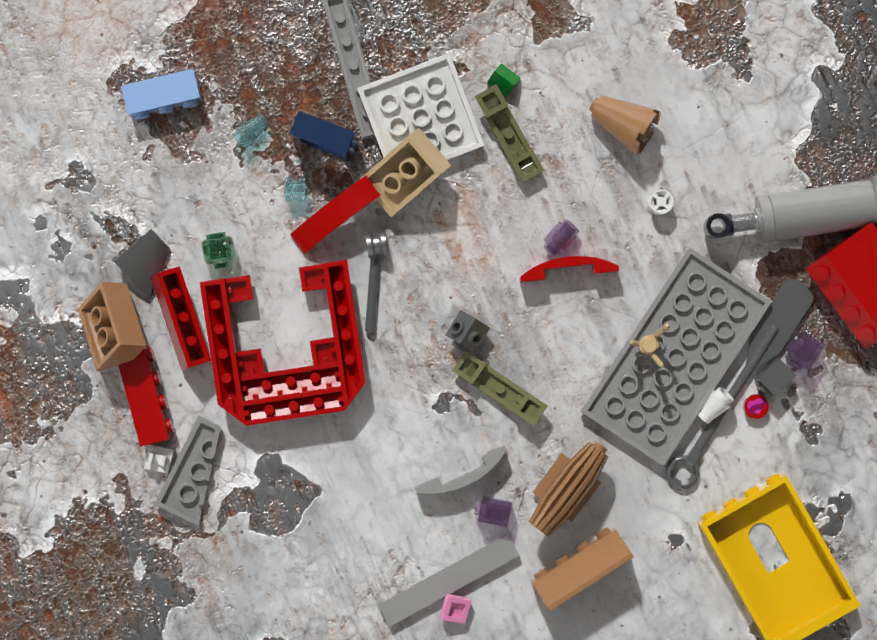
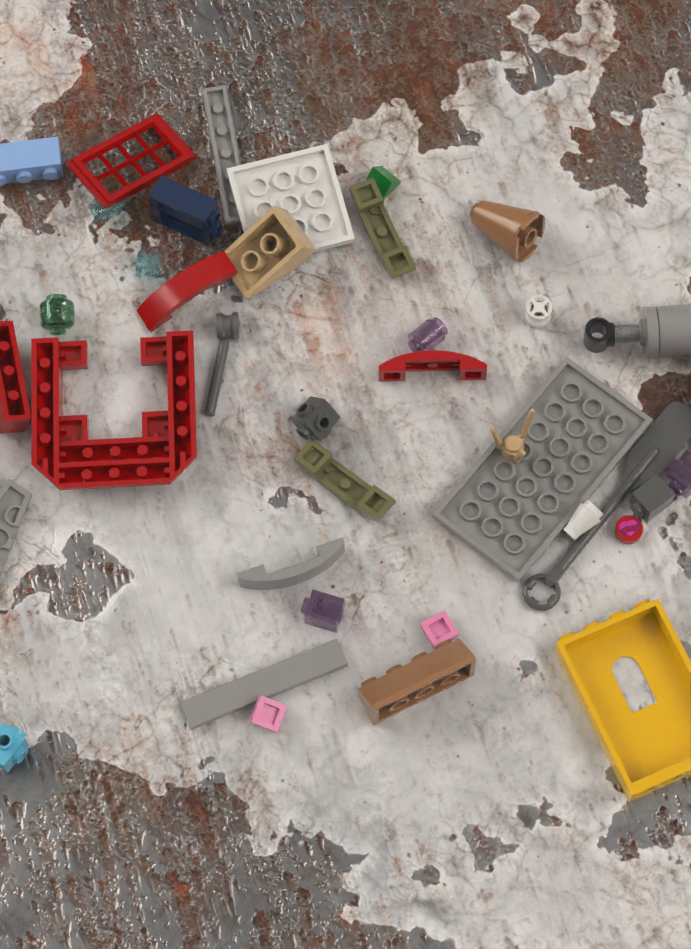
camera: 10 degrees right, 20 degrees down
medium nougat plate [529,441,609,537] -> none
none -> red piece [67,114,196,209]
none -> bright pink plate [420,610,459,650]

